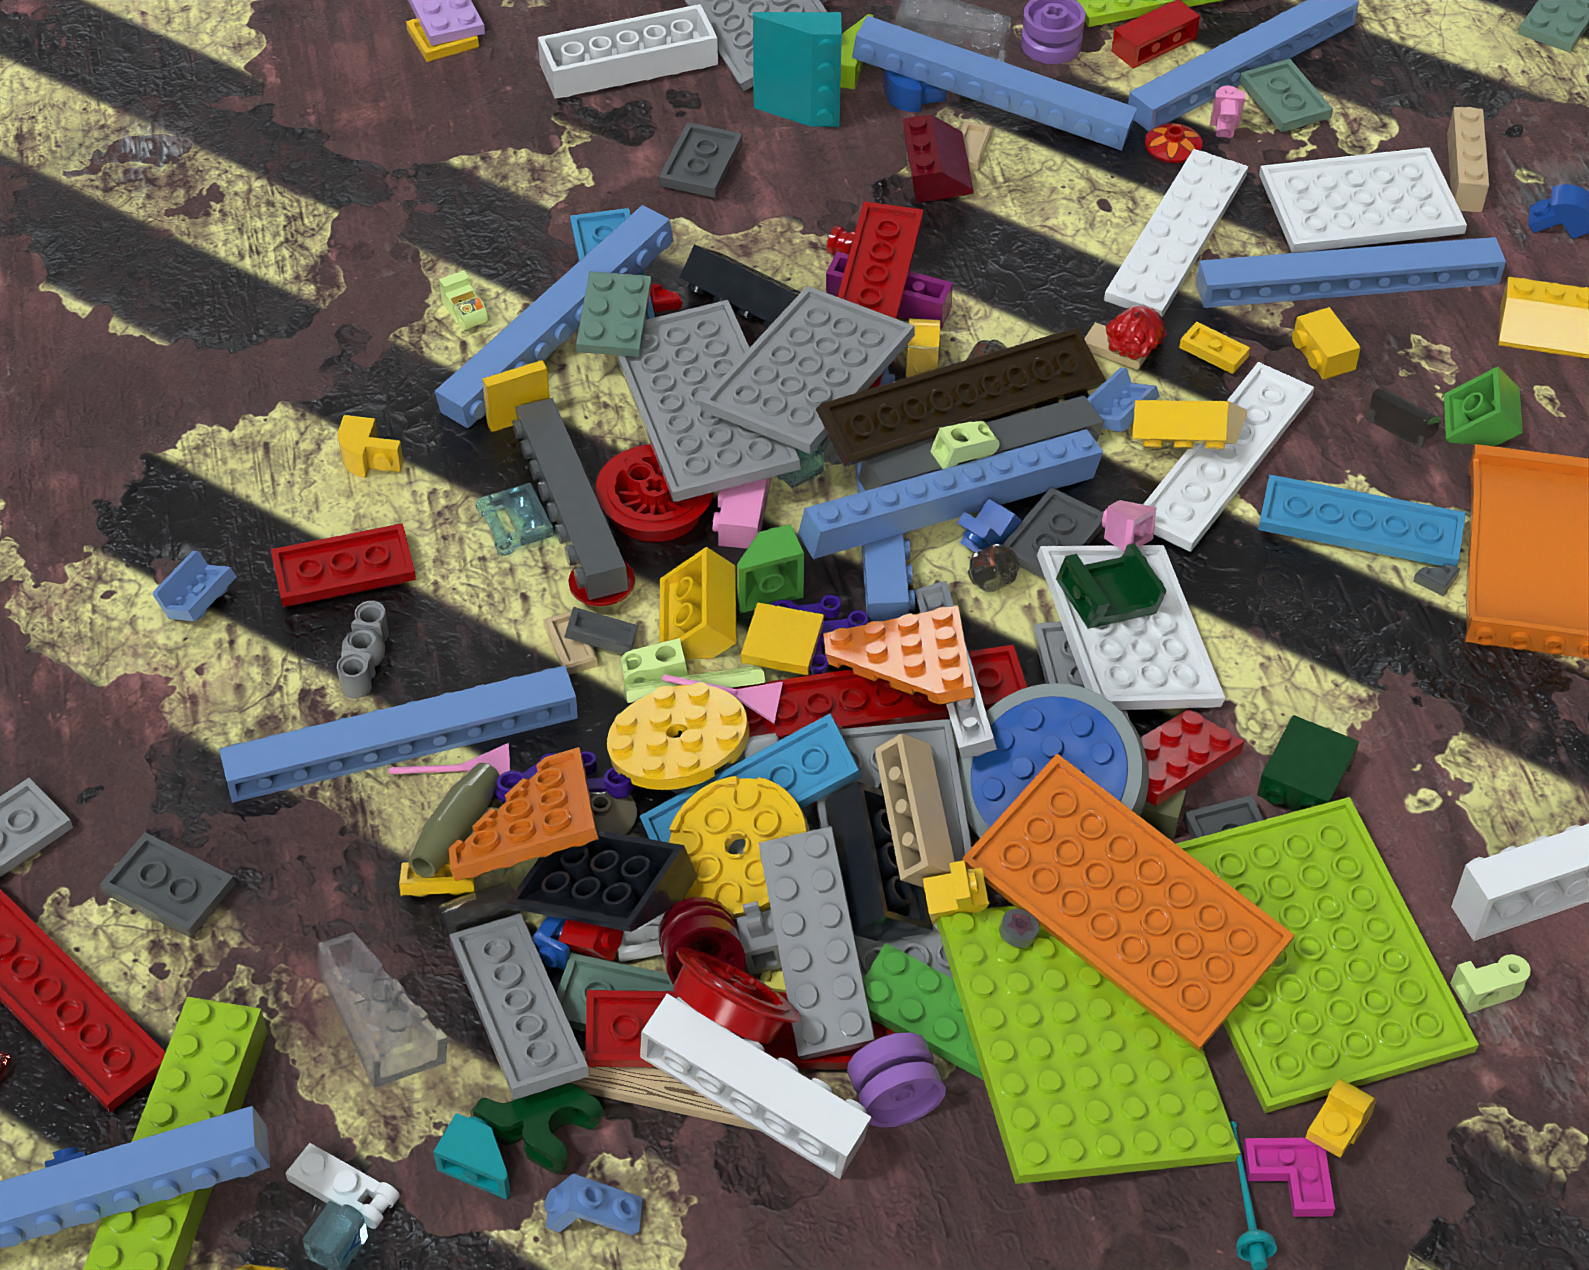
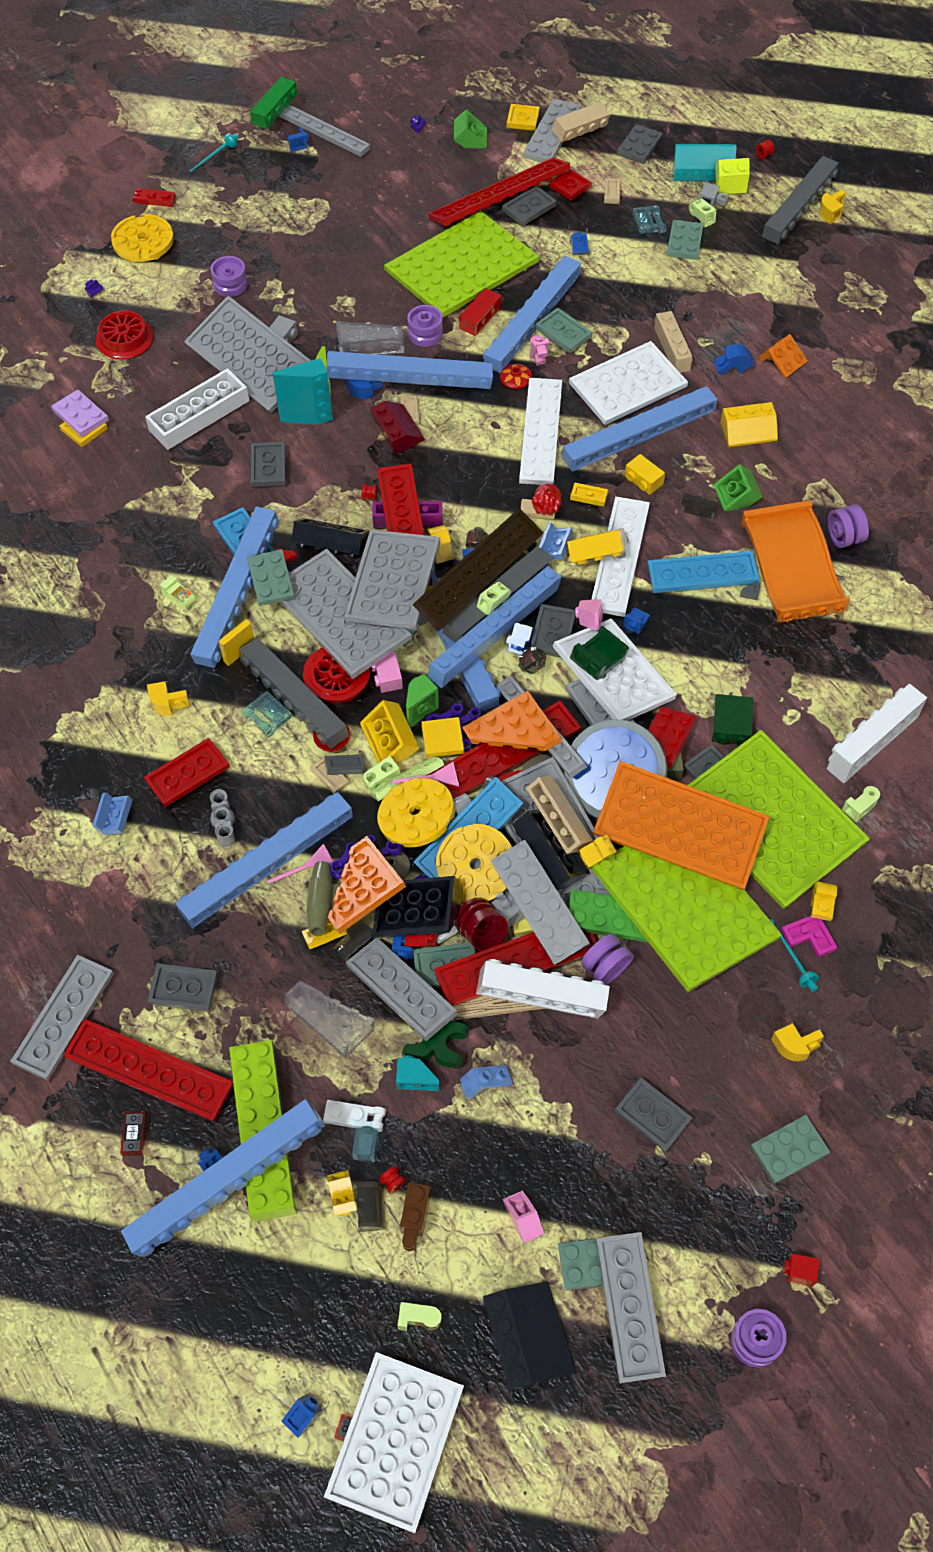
camera: 20 degrees left, 10 degrees up
red piece [673,947,801,1044] -> none
dark grey tile [999,909,1039,948] -> none
none -> blue bracket [623,607,650,634]

